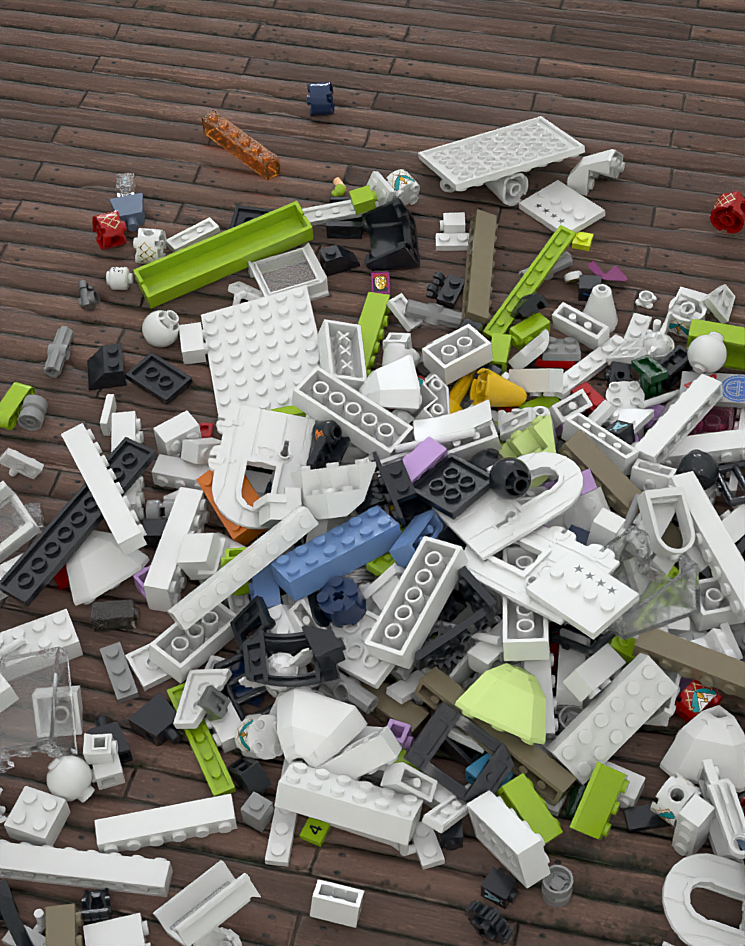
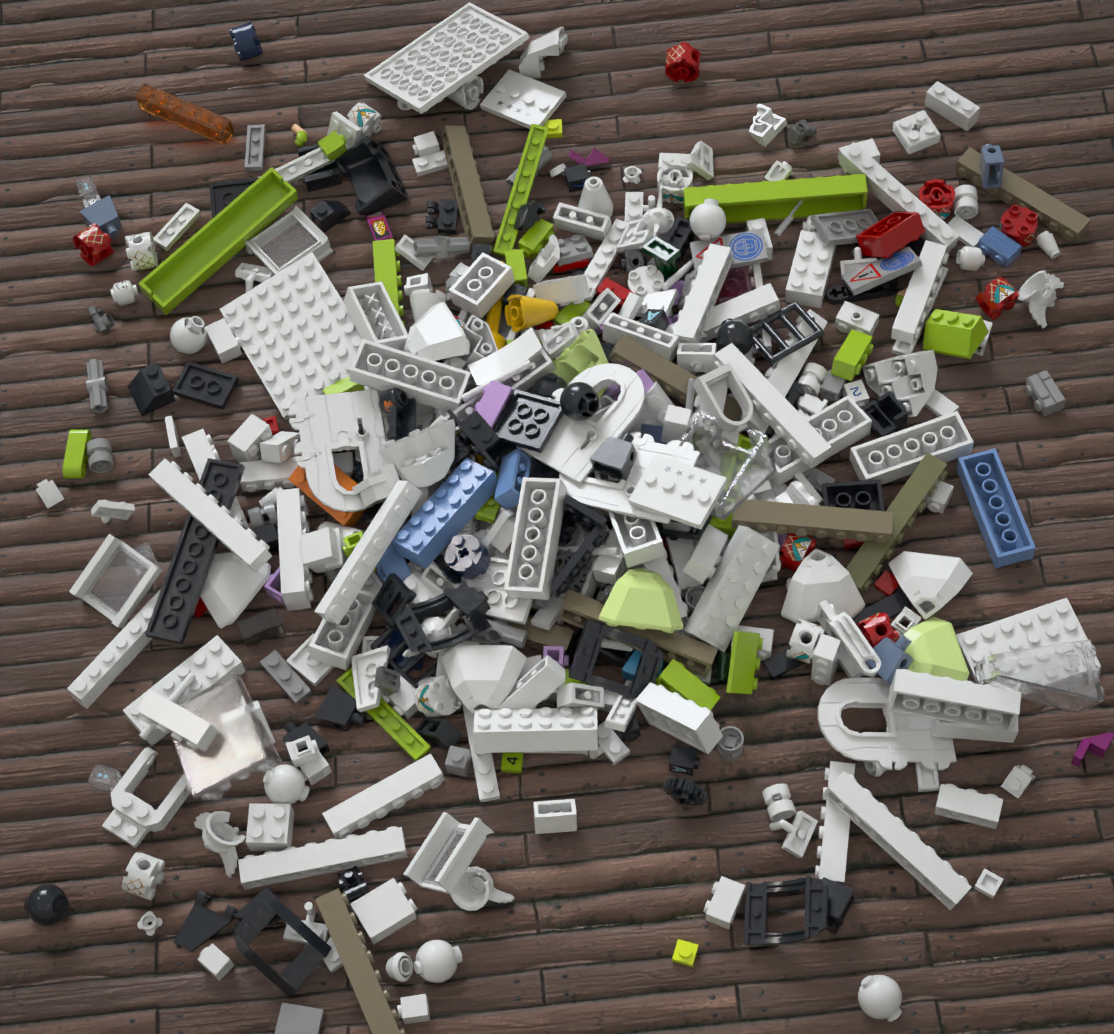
camera: 15 degrees left, 10 degrees up
none -> light grey plate [244,124,266,171]
none -> torso [590,432,637,481]

